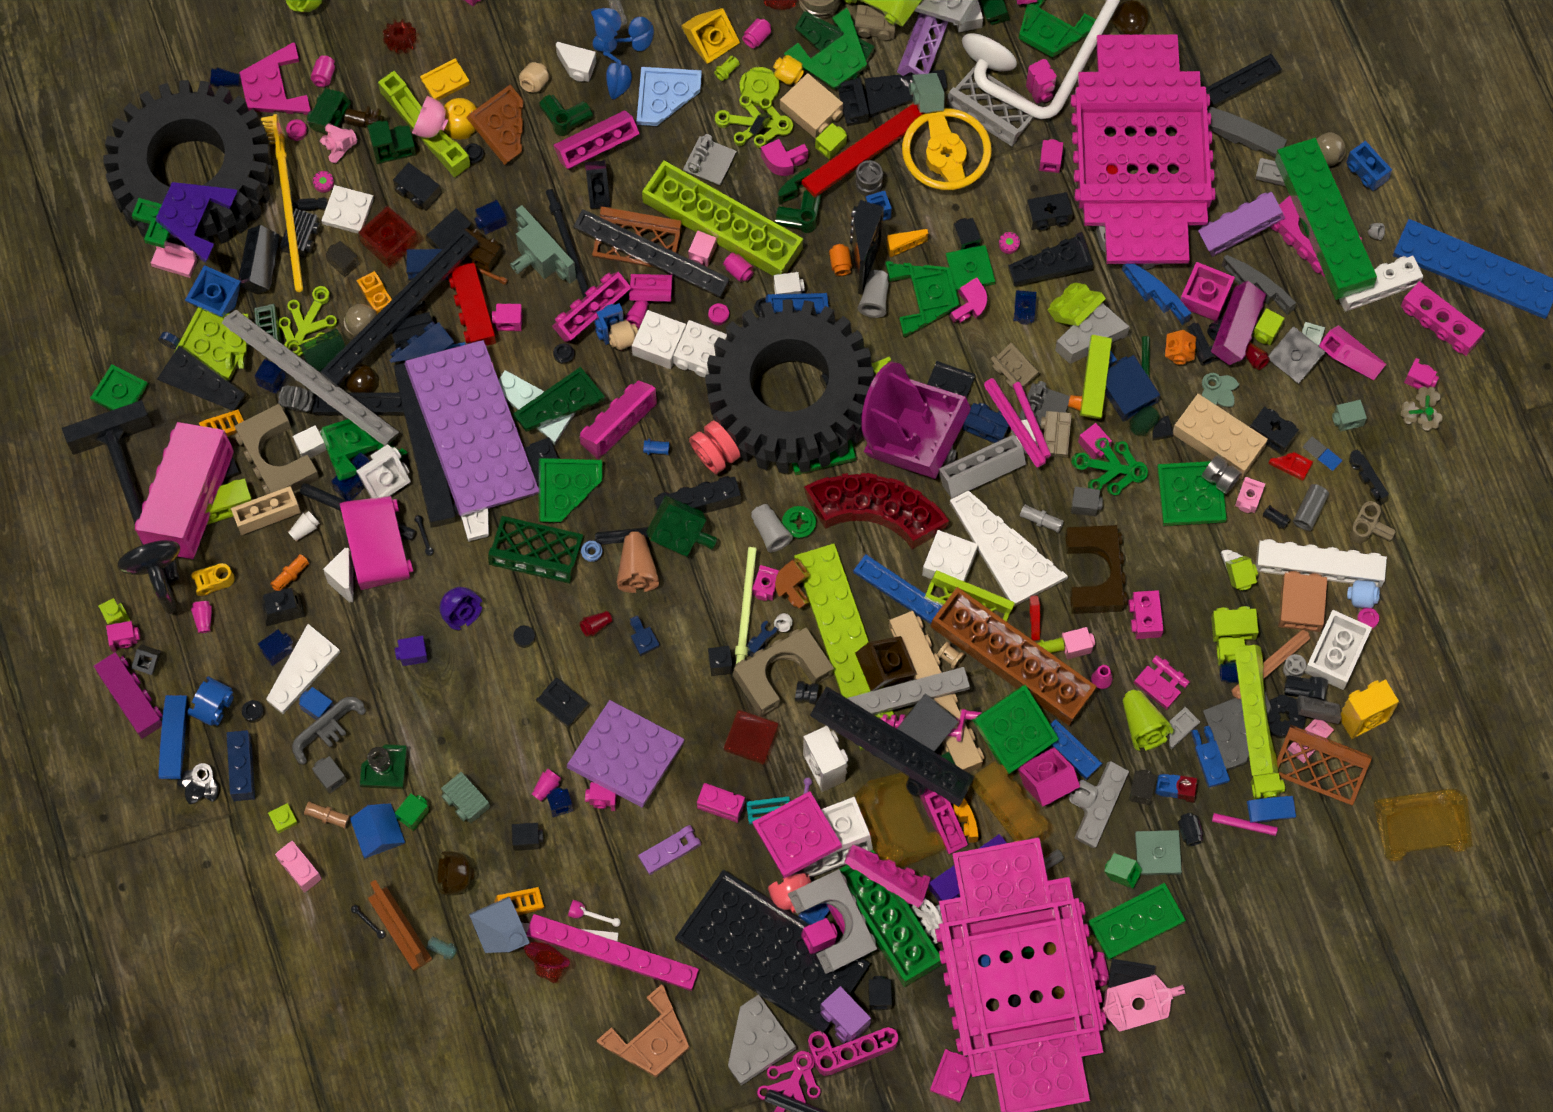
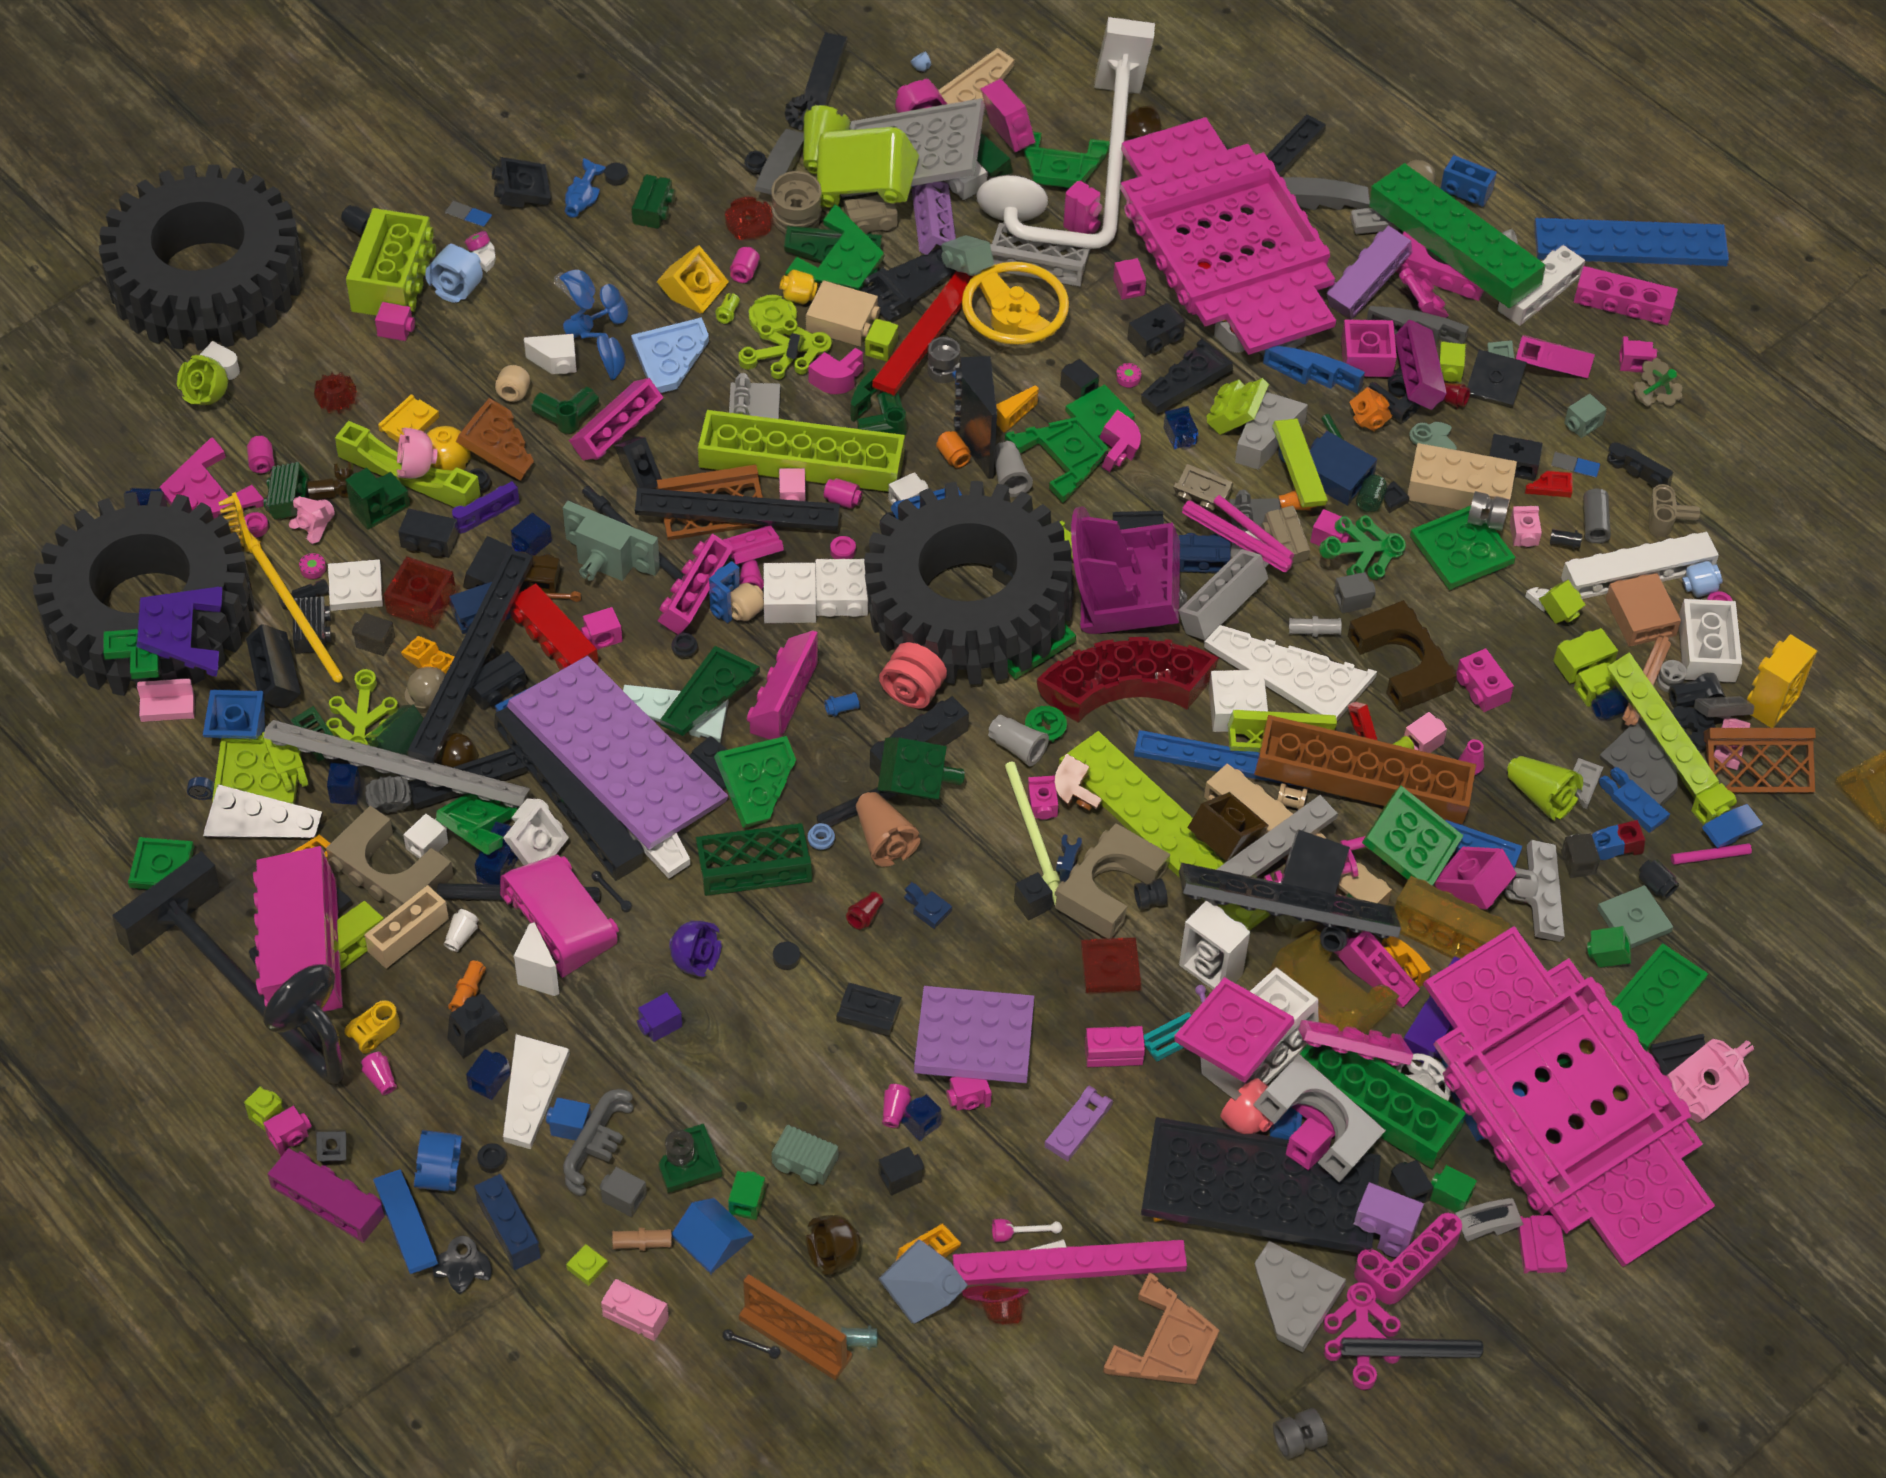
camera: 25 degrees left, 15 degrees down
dark blue slope [389,322,454,363] -> none
white hinge [774,613,792,632] -> none
dark pink plate [1134,655,1190,710] -> none
none -> dark purple plate [452,482,519,533]
none -> dark pink plate [1399,268,1449,318]
none -> green brick [1430,1165,1477,1213]
none -> light grey slope [1456,1198,1524,1242]

